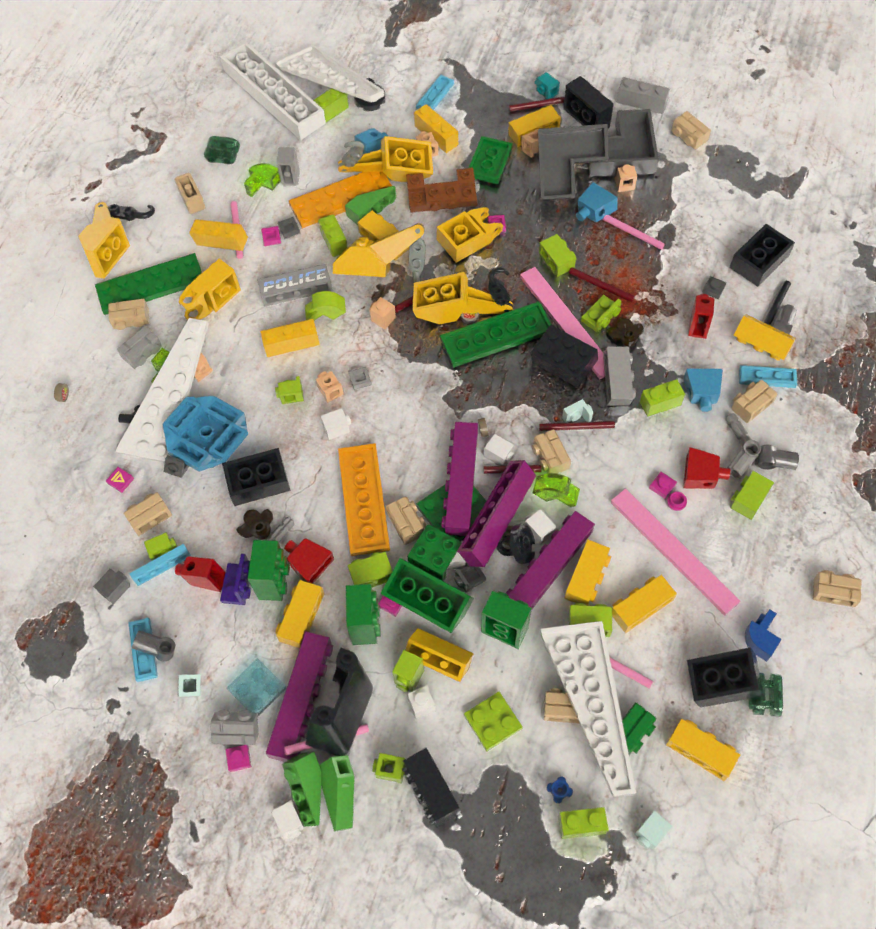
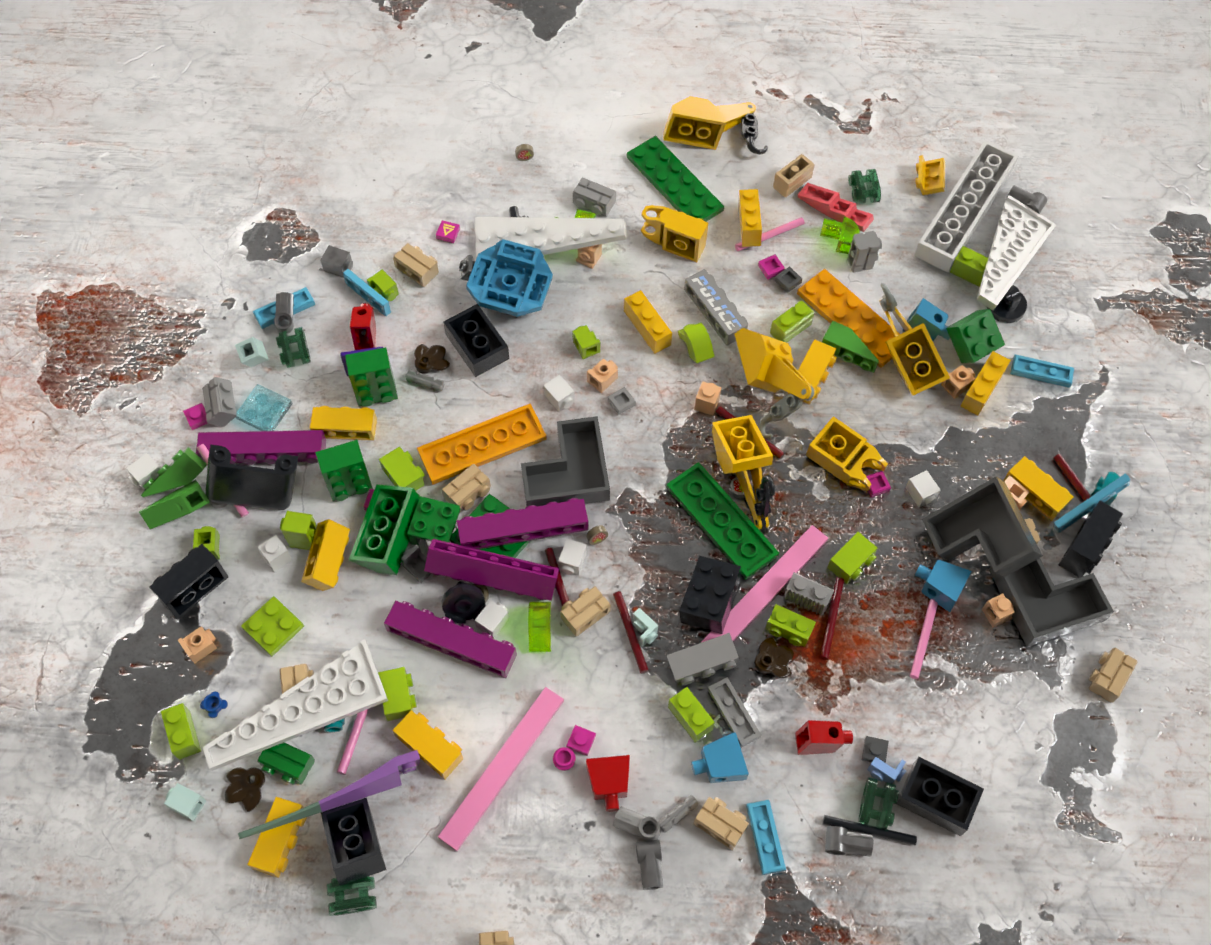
camera: 70 degrees right, 0 degrees up
tan brick [108,299,149,330] -> none
red torso [284,538,334,584] -> none
dark orange bracket [406,168,477,213] -> none
green plate [469,136,513,184] -> none
green brick [481,591,532,649] -> none
yellow brick [564,539,612,606] -> none
light grey brick [616,77,670,114] -> none
lime brick [731,471,774,520] -> none
yellow brick [733,314,796,361] -> none
blue brick [745,609,782,662] -> none
none -> light nougat brick [178,626,217,664]
none -> dark brown plate [225,767,265,812]
none -> medium lavender plate [238,750,420,839]
none -> clear green brick [276,327,311,368]
none -> dark grey piece [521,416,610,507]
none -> light grey plate [707,677,761,748]
none -> light grey brick [784,572,834,616]
none -> coral slope [798,183,874,232]
none -> clear green brick [858,777,899,830]
none -> light blue bracket [867,757,906,786]
none -> white brick [905,470,941,507]
none -> yellow bracket [915,155,945,195]
none -> green brick [946,309,1005,363]
none -> flat silver piece [1007,185,1047,214]
none -> medium azure tile [1054,473,1130,533]

